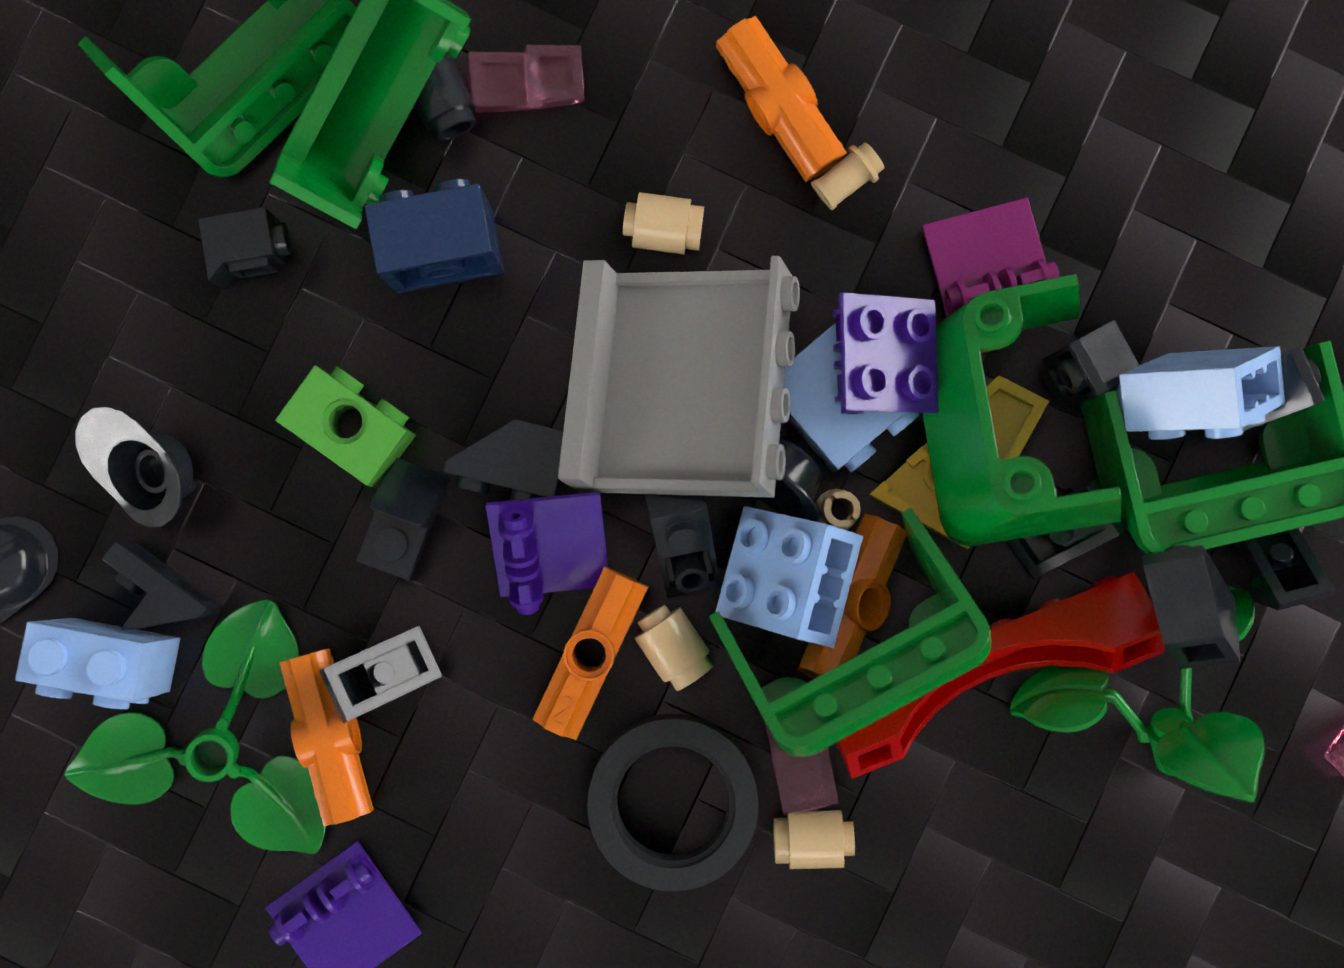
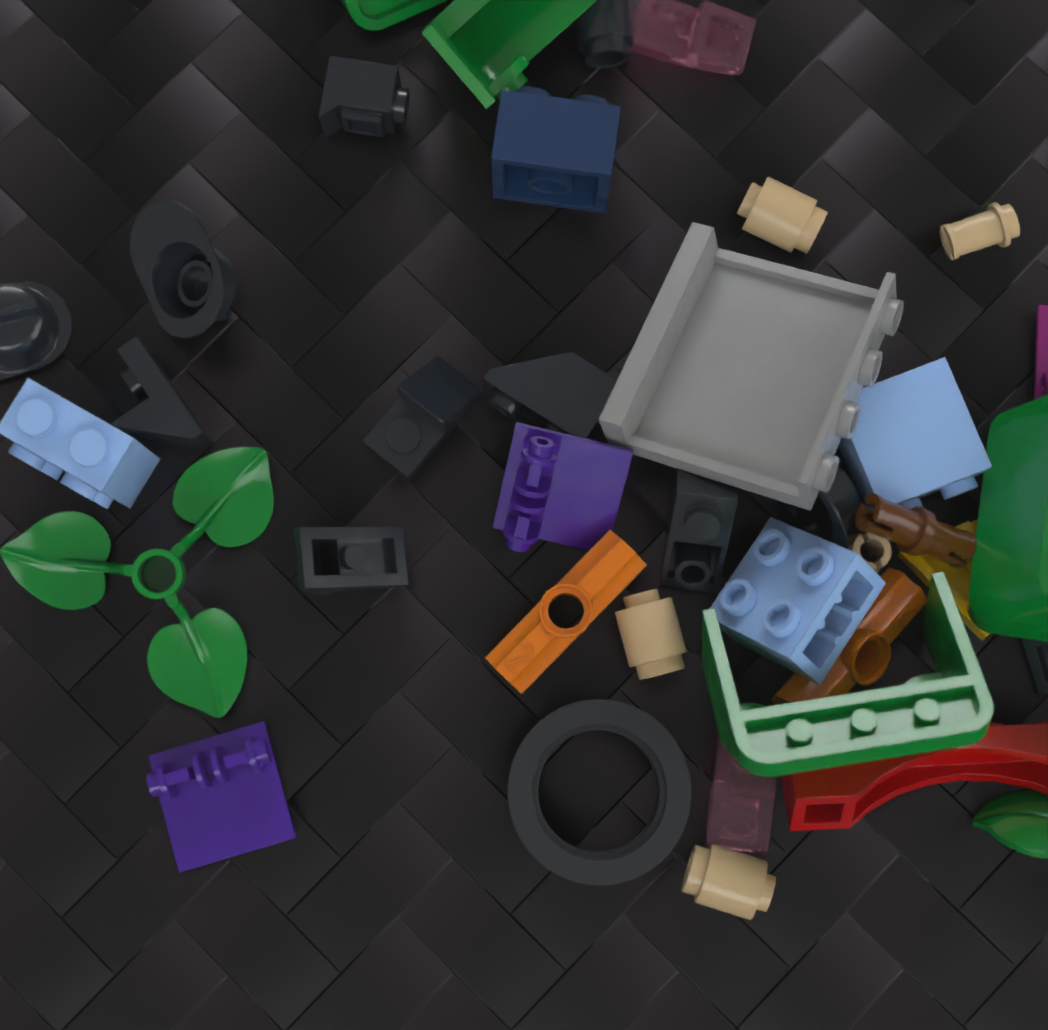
camera: 20 degrees right, 5 degrees down
bright green brick [275,366,416,488] -> none
orange piece [279,648,374,826] -> none
orange piece [716,16,847,182] -> none
dark purple hinge [832,292,938,415] -> none
none -> reddish brown pin [855,493,977,569]

